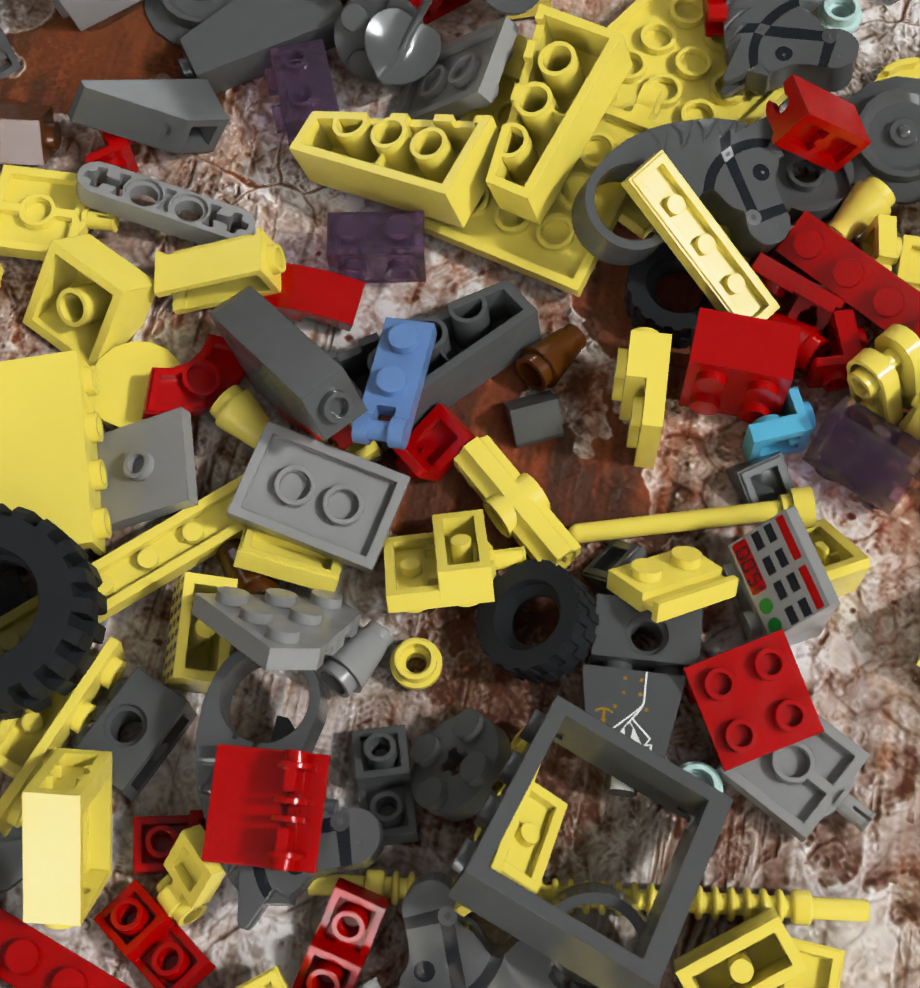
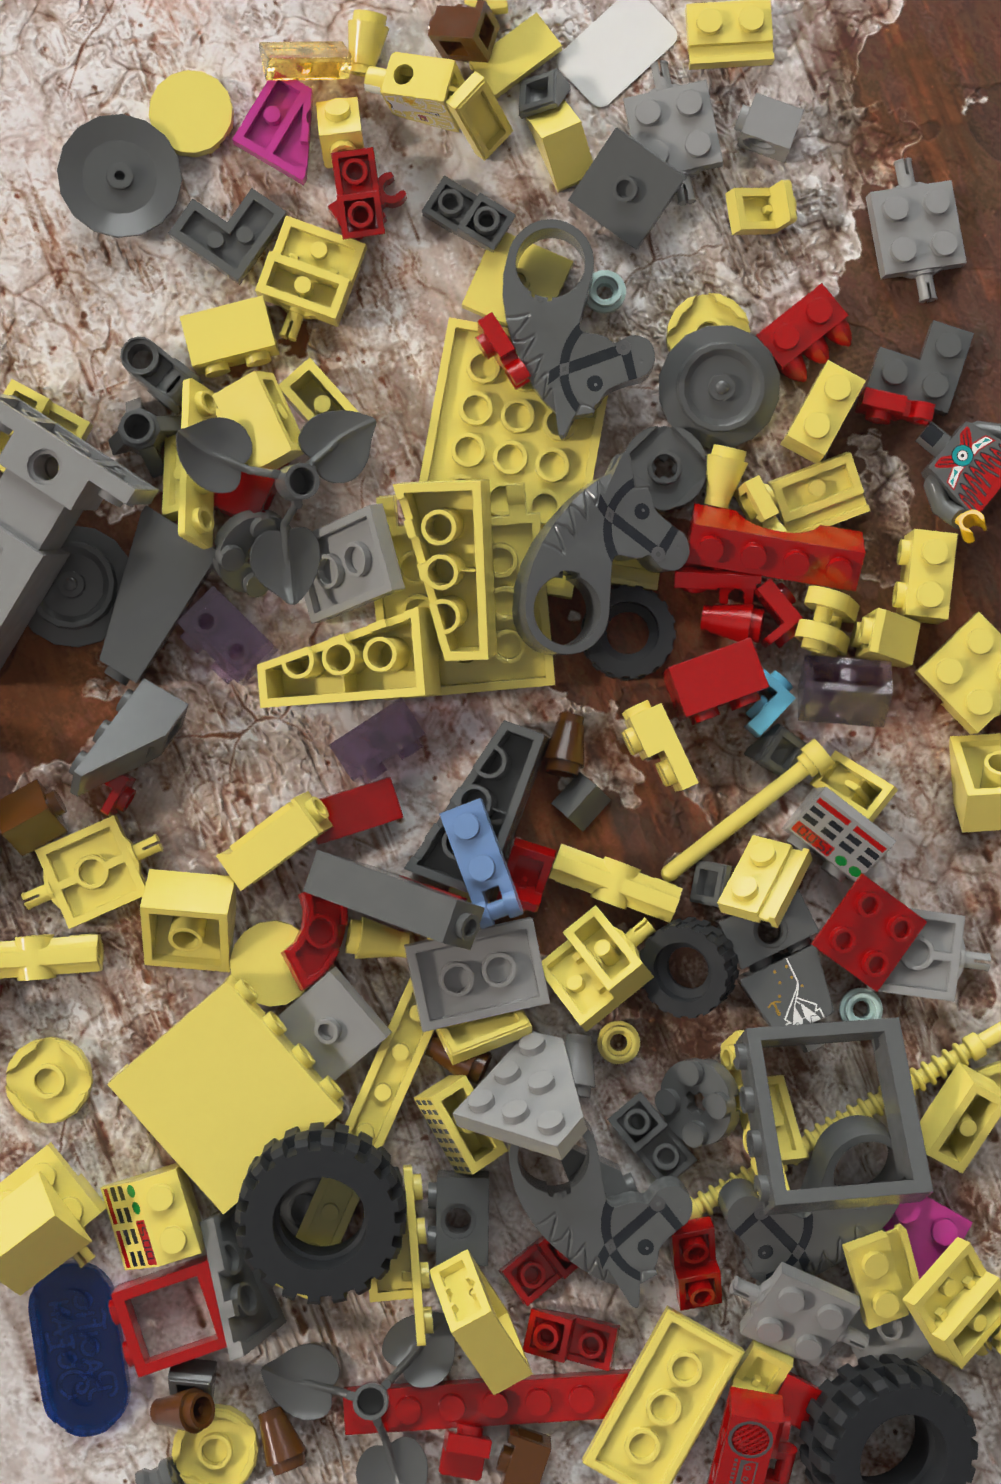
camera: 35 degrees left, 20 degrees up
light grey beam [76,161,256,245] -> none
light yellow plate [156,824,226,926] -> none
red hinge [201,744,331,873] -> none
light yellow tile [620,150,780,320] -> none
red hinge [766,74,871,173] -> none

